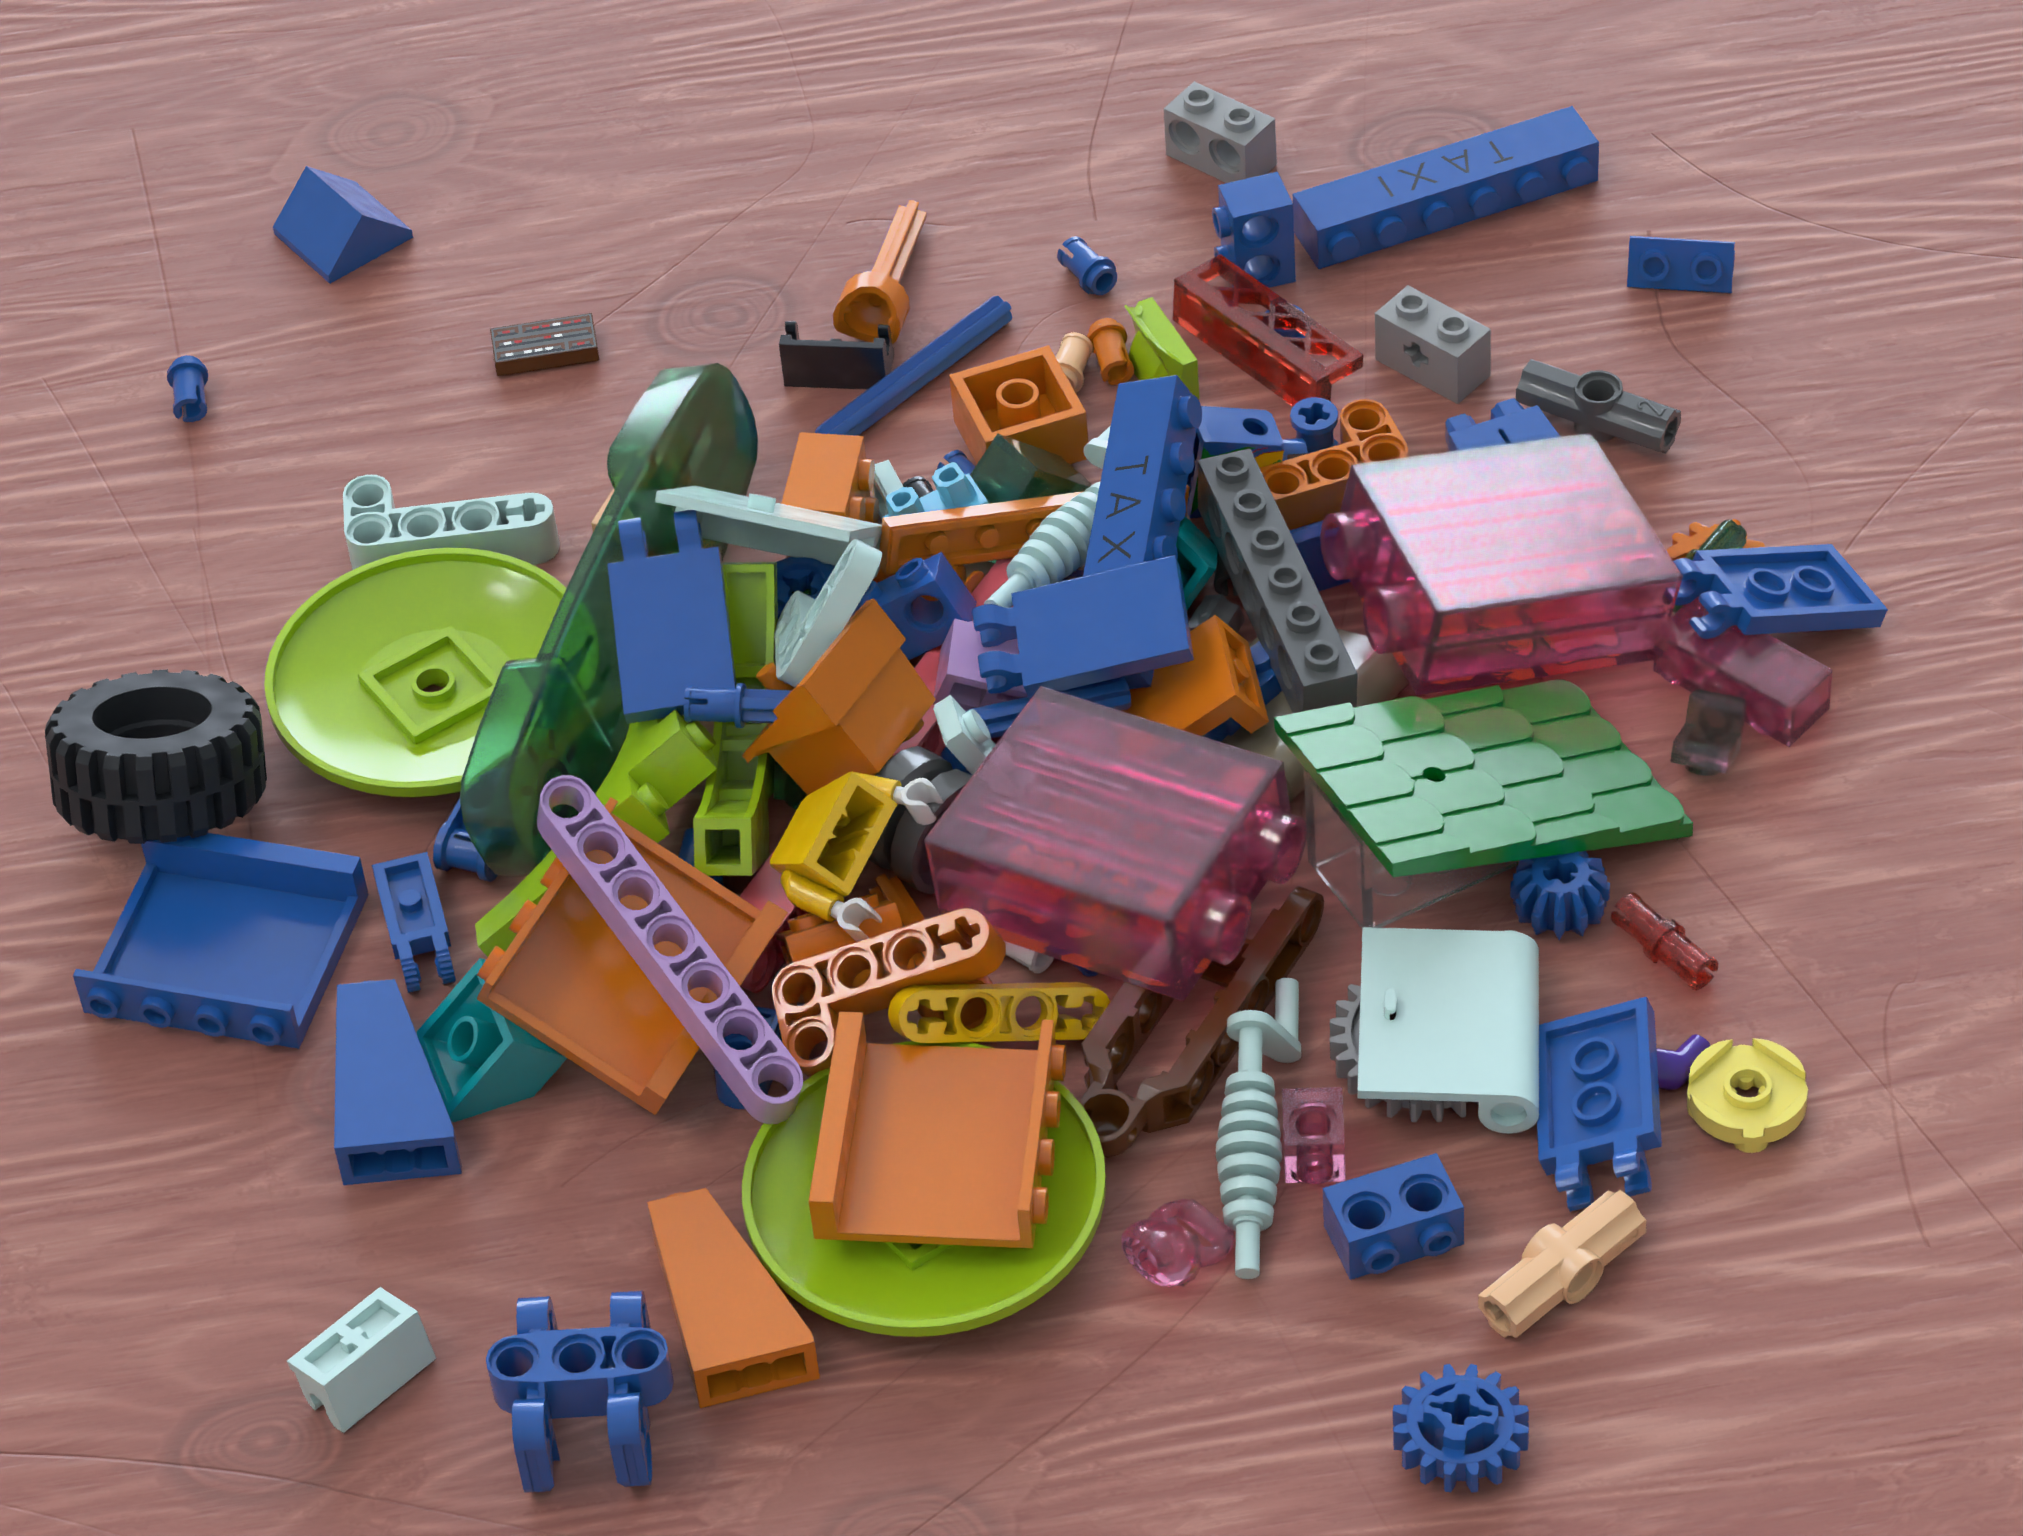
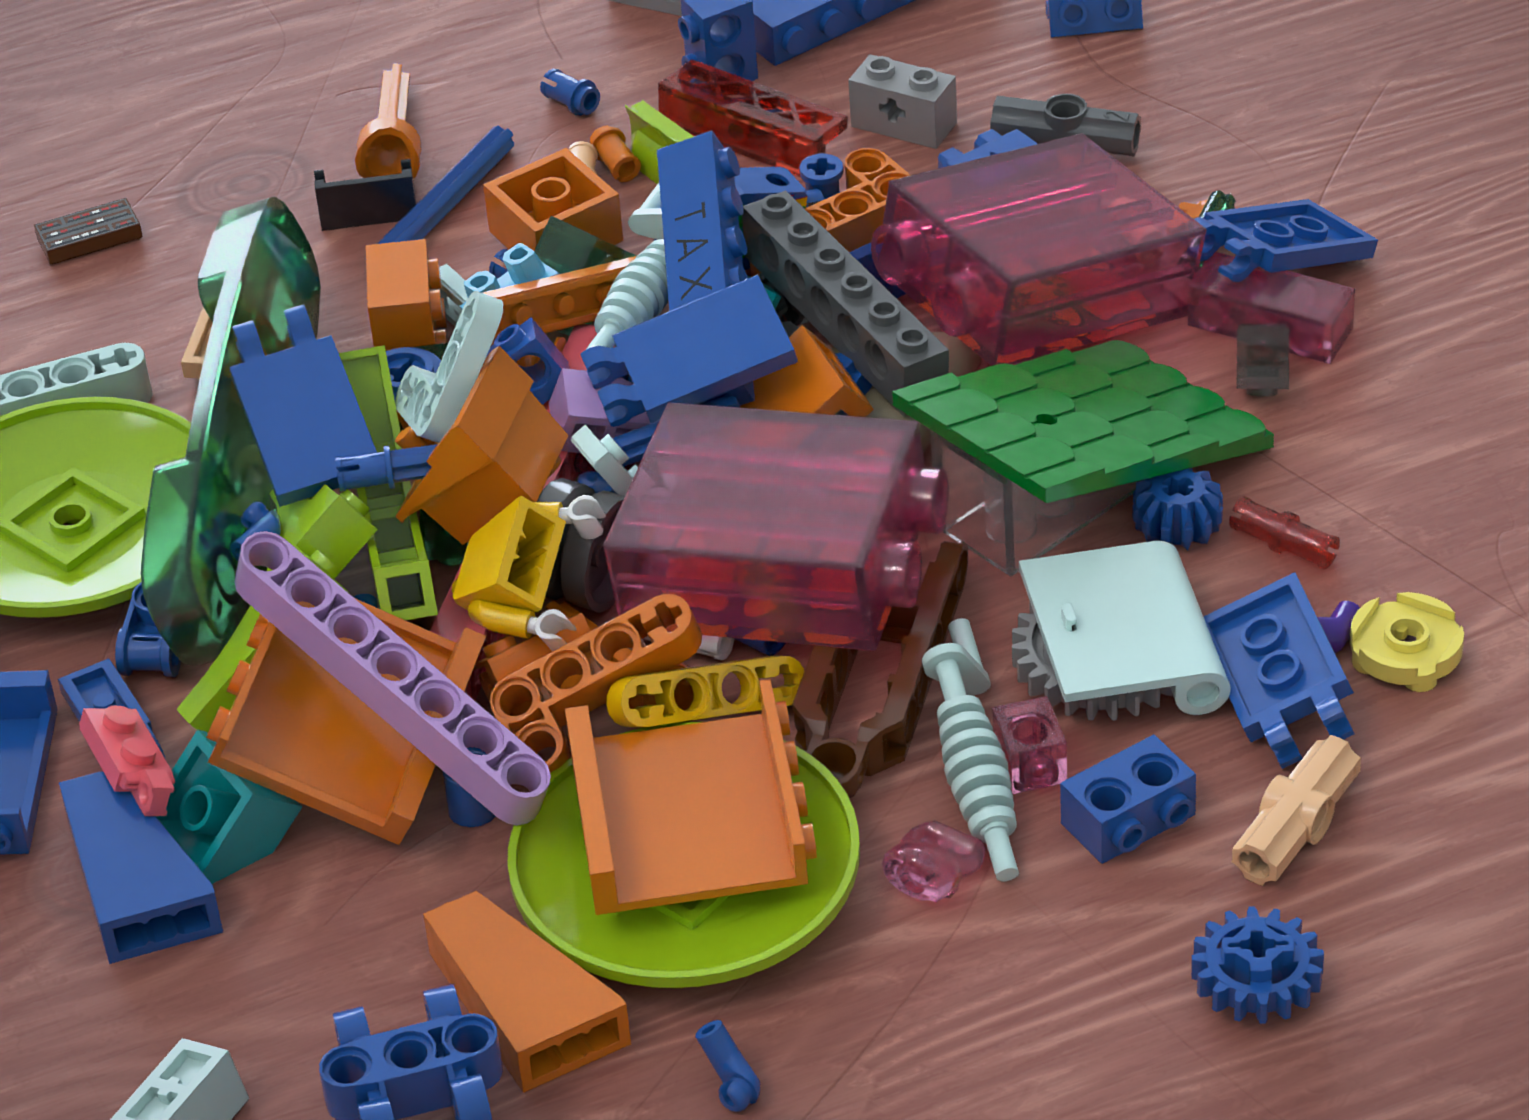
camera: 15 degrees left, 5 degrees down
light aqua door [655,486,882,579] -> none
none -> coral hinge [79,706,175,816]
none -> blue arm [230,502,281,561]
none -> blue arm [695,1020,761,1112]

